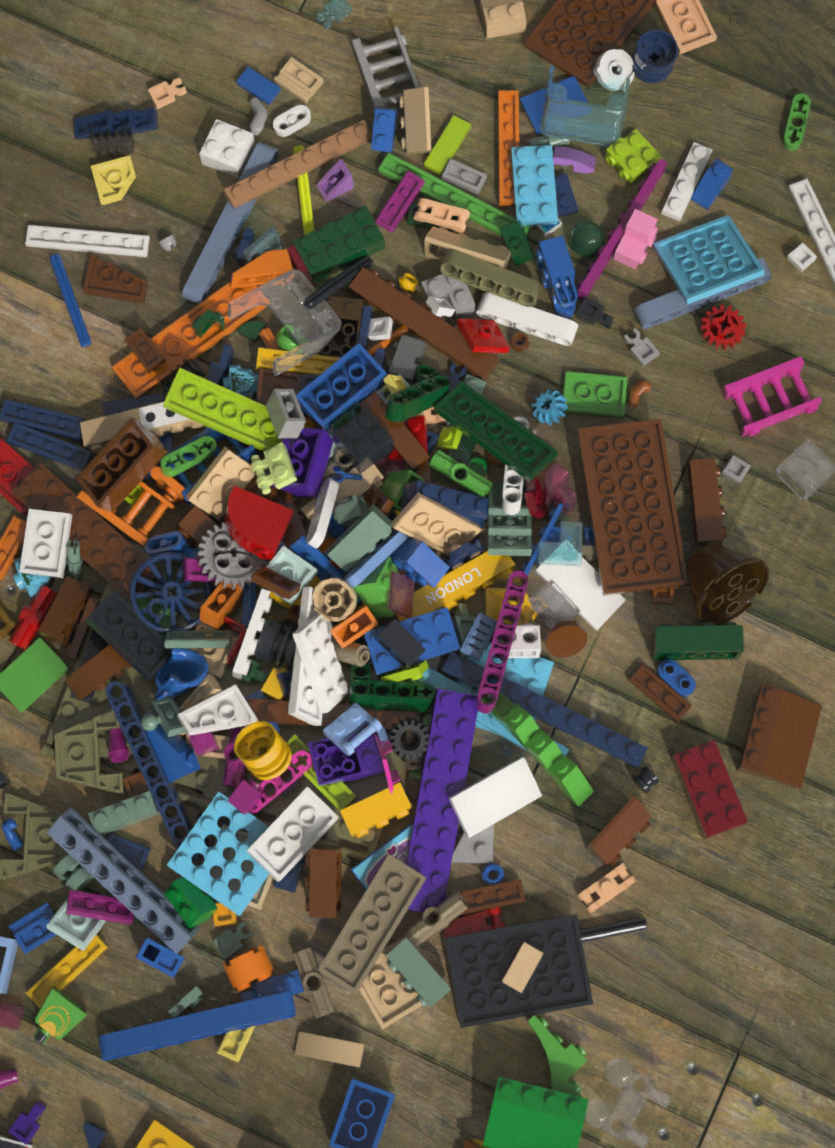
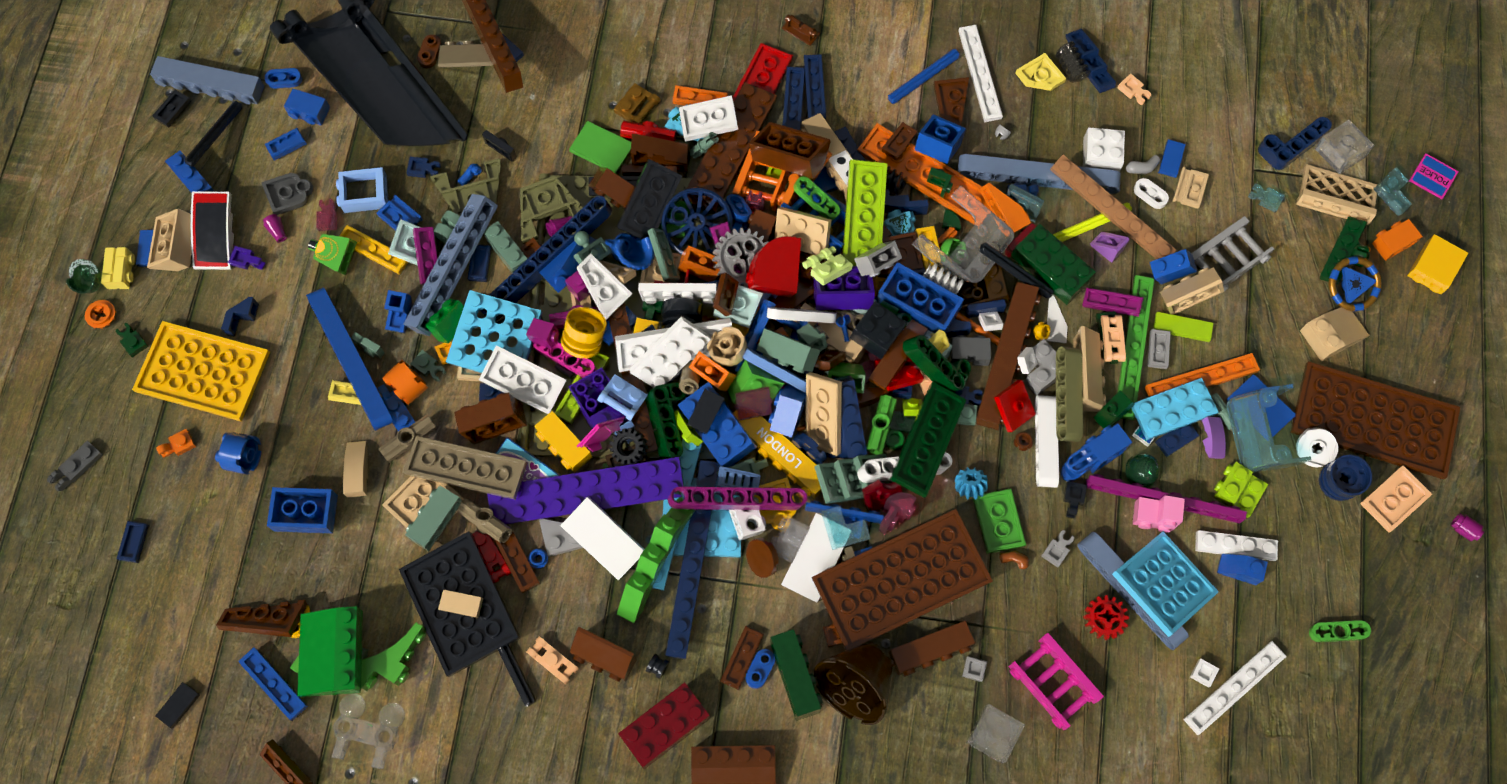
camera: 70 degrees right, 5 degrees down
none -> clear pink plate [746,190,765,213]
none -> blue brick [915,114,966,164]
none -> white piece [922,263,964,294]
none -> white sticker [1046,294,1068,343]

